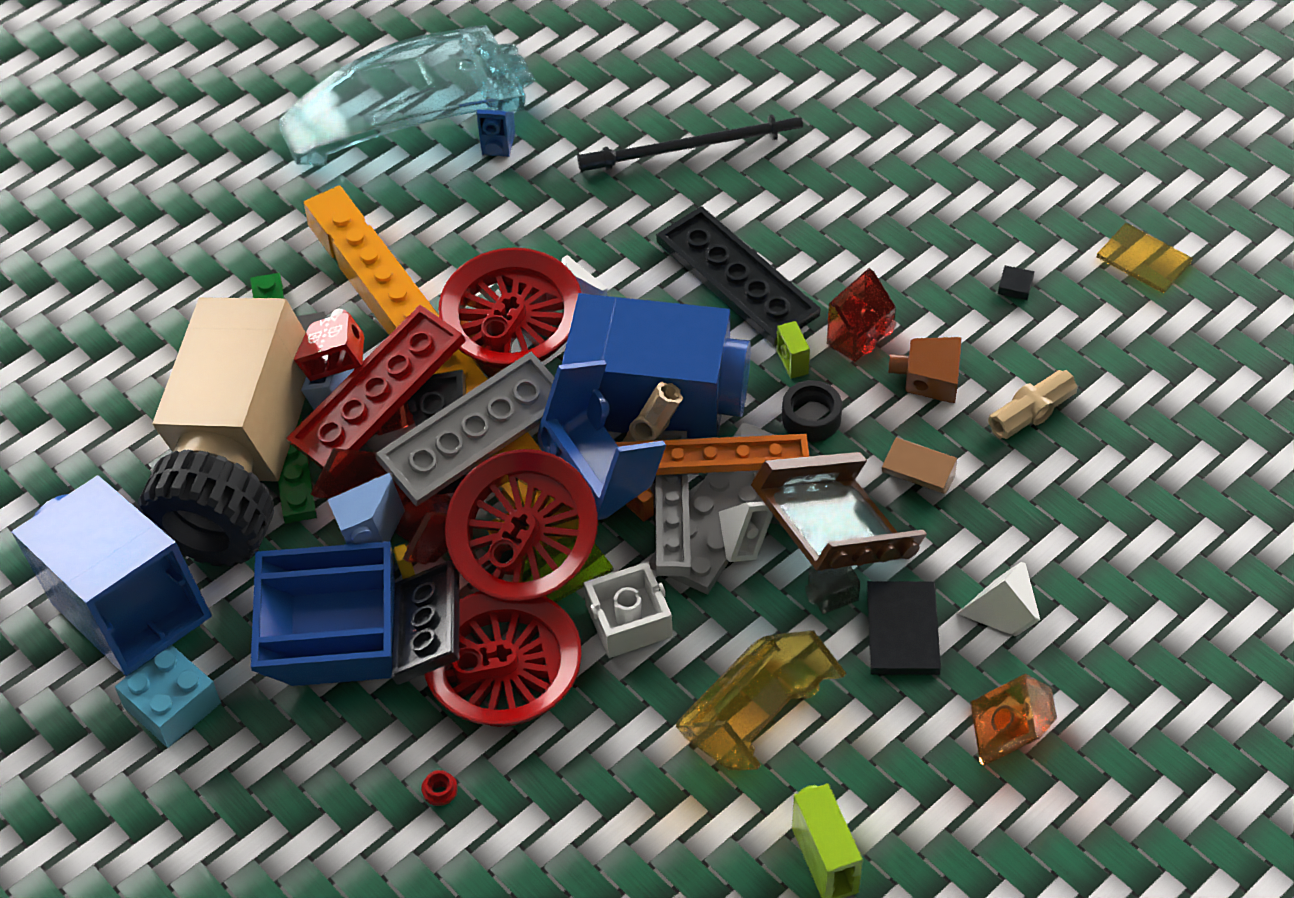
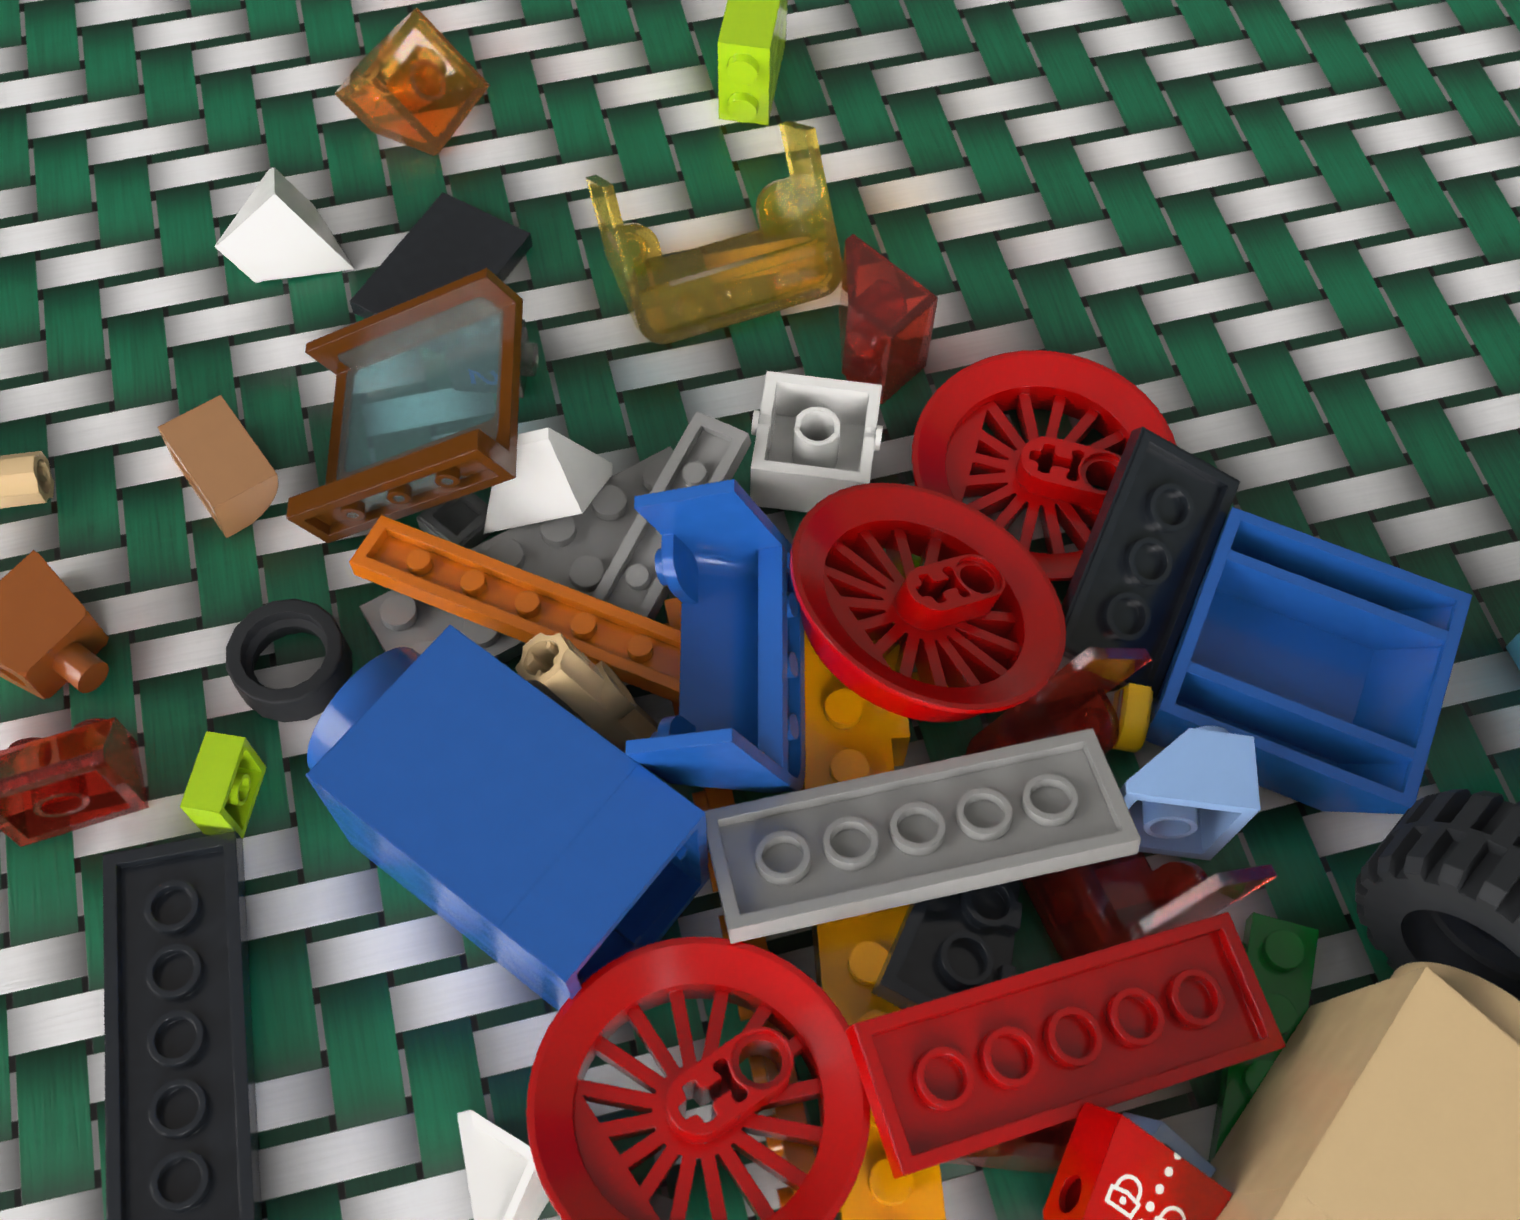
camera: 155 degrees left, 10 degrees up
red plate [422,770,458,806] -> none
none -> clear red slope [839,234,938,404]

